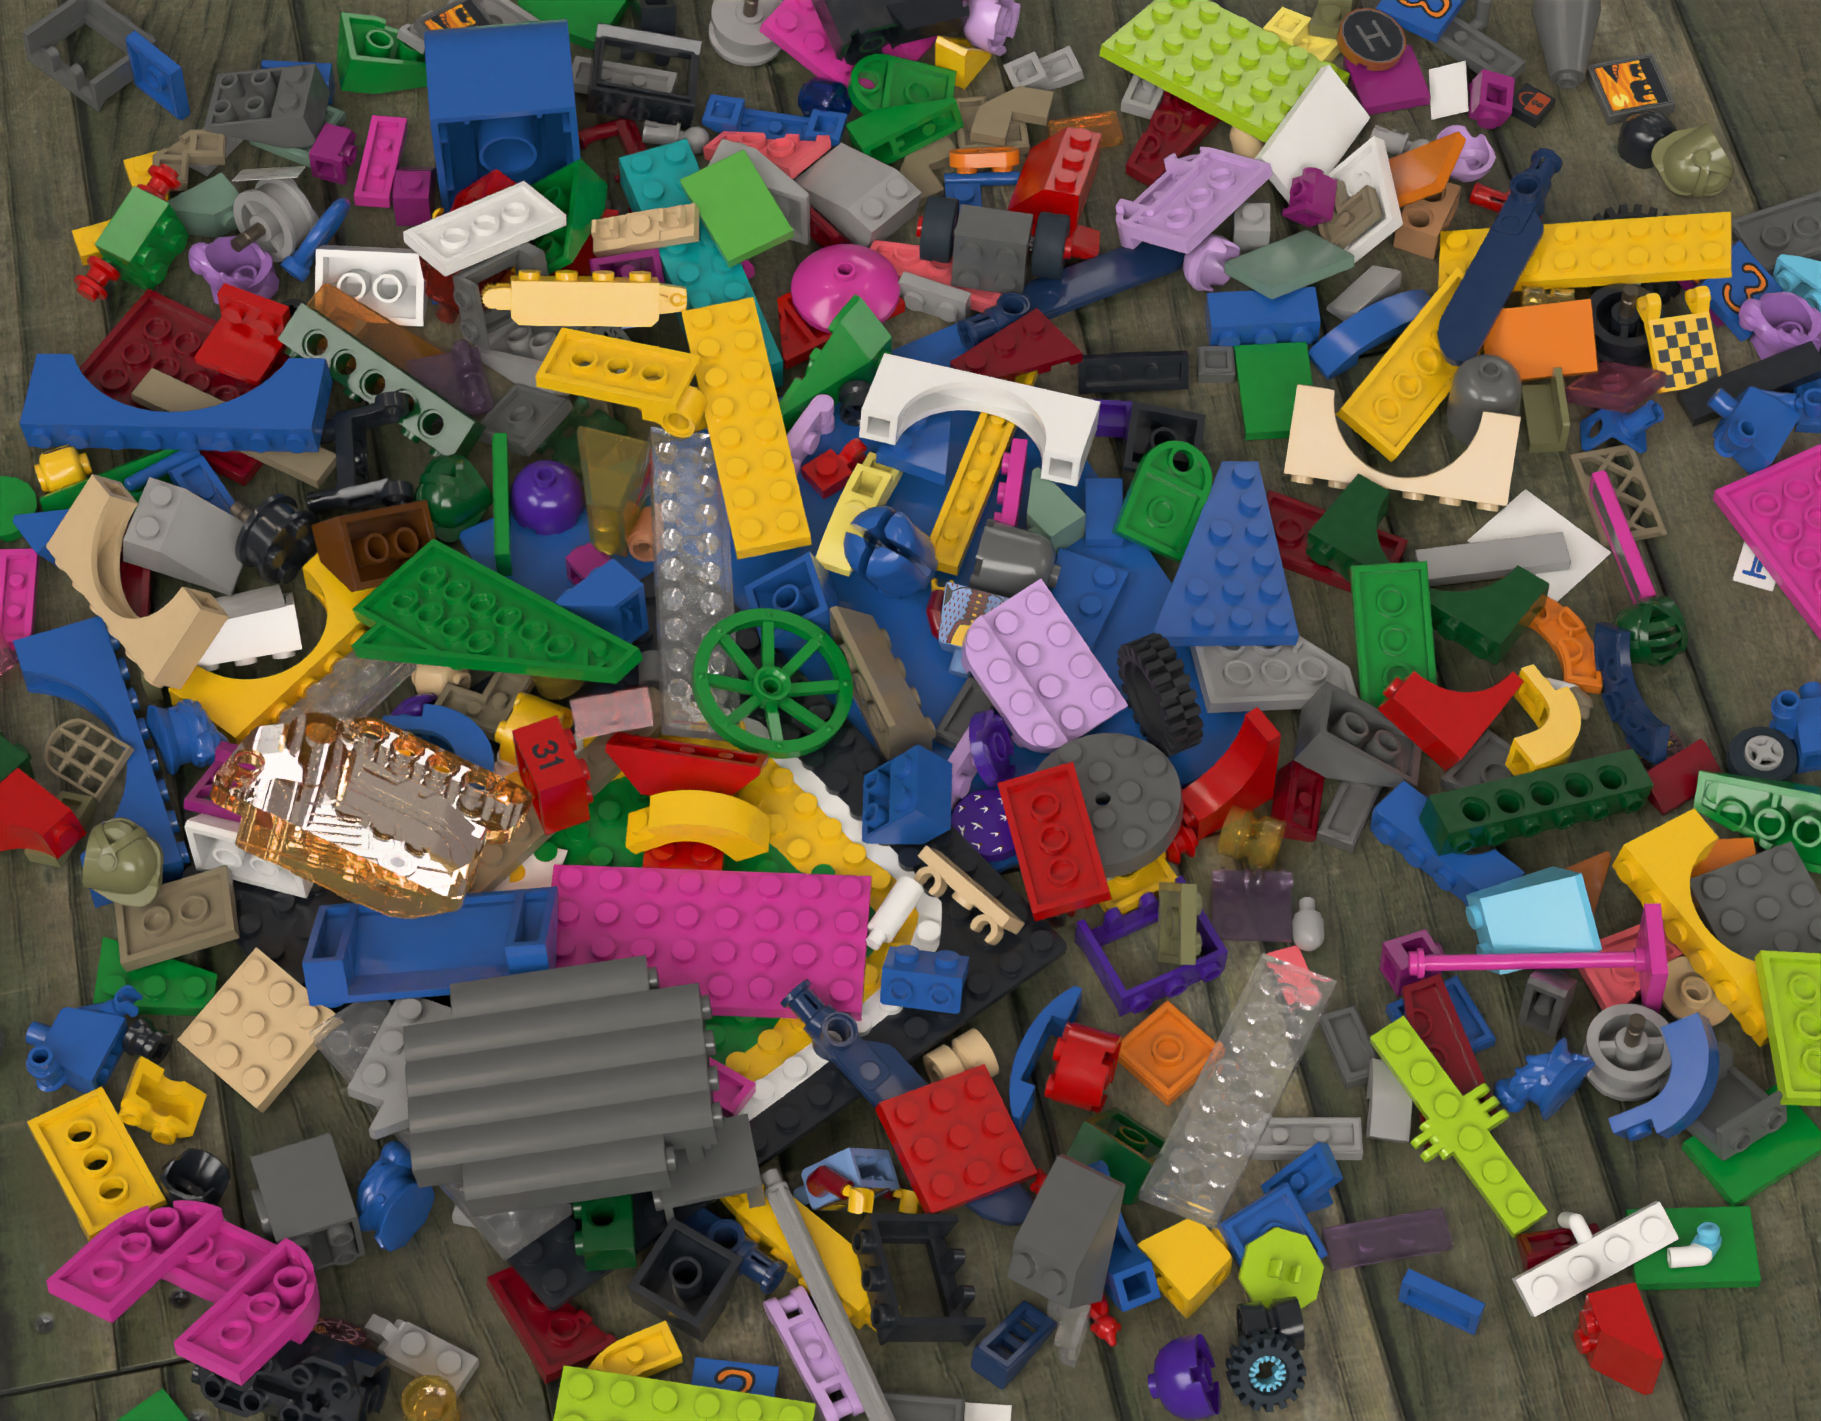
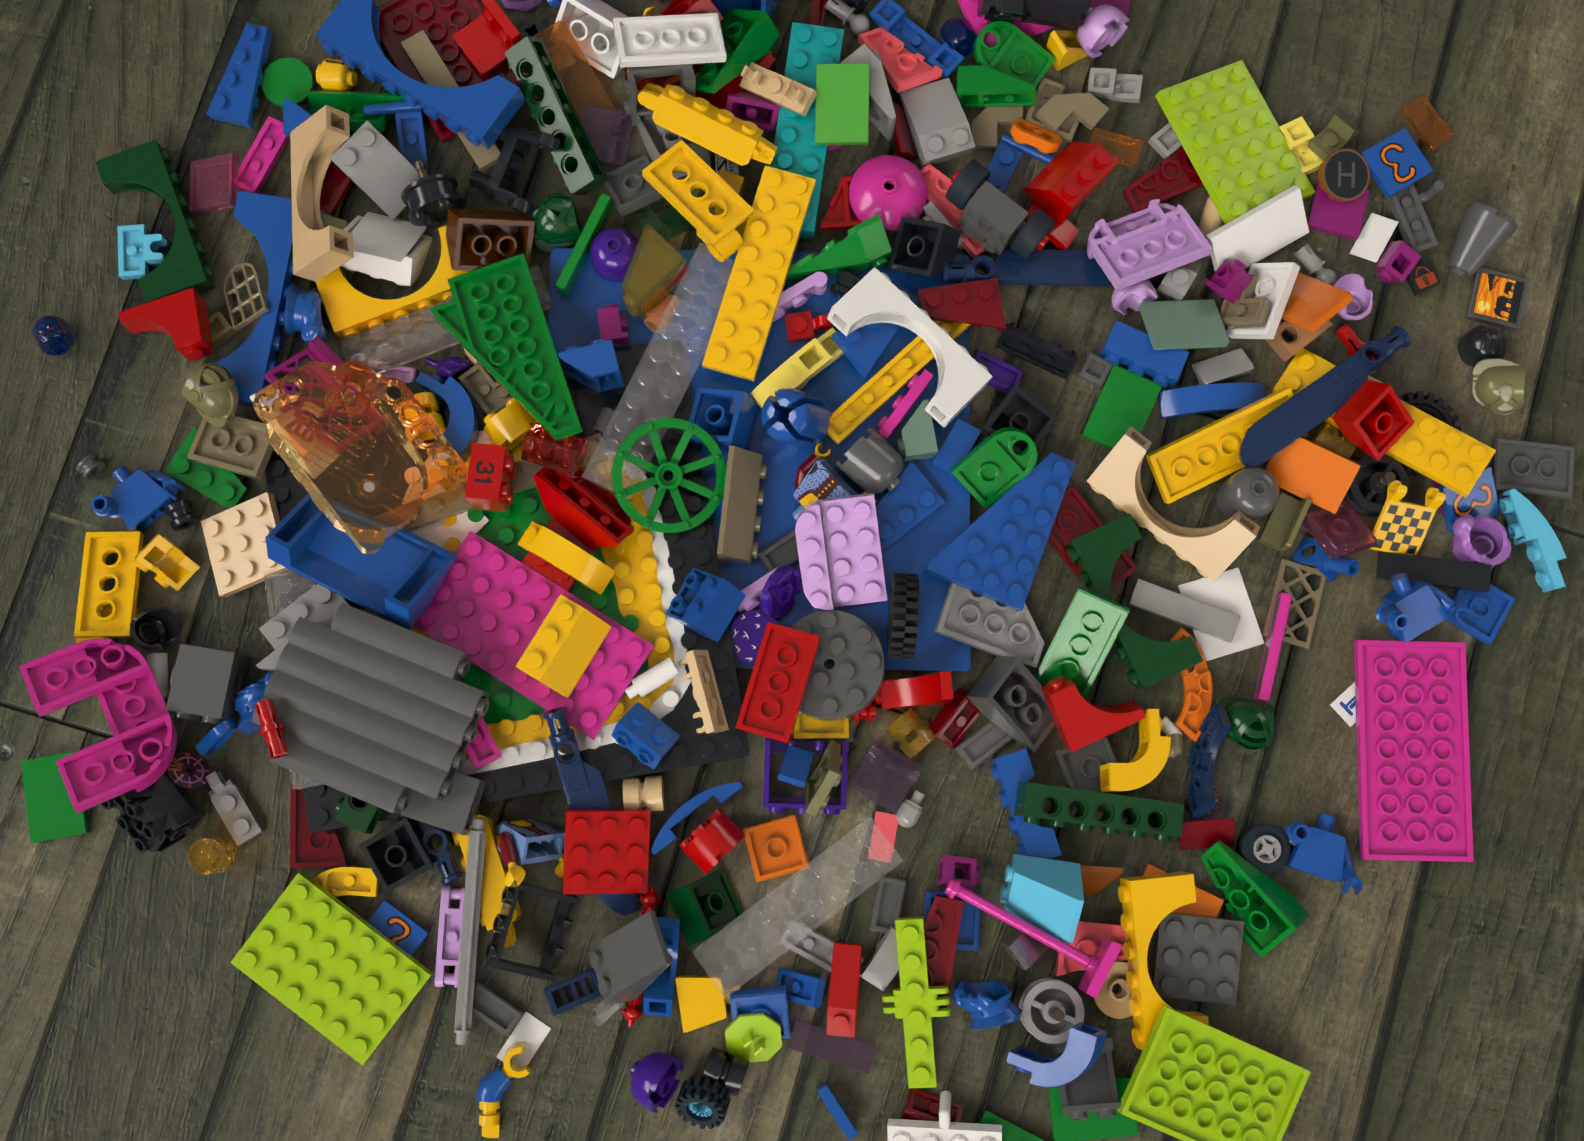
camera: 25 degrees right, 25 degrees up
none -> blue tile [195,718,238,756]
none -> red pin [254,699,290,760]
none -> yellow slope [515,594,612,699]
none -> blue slope [777,745,814,788]
none -> red slope [826,942,862,1038]
none -> black slope [888,217,961,278]
none -> red slope [1332,379,1415,461]

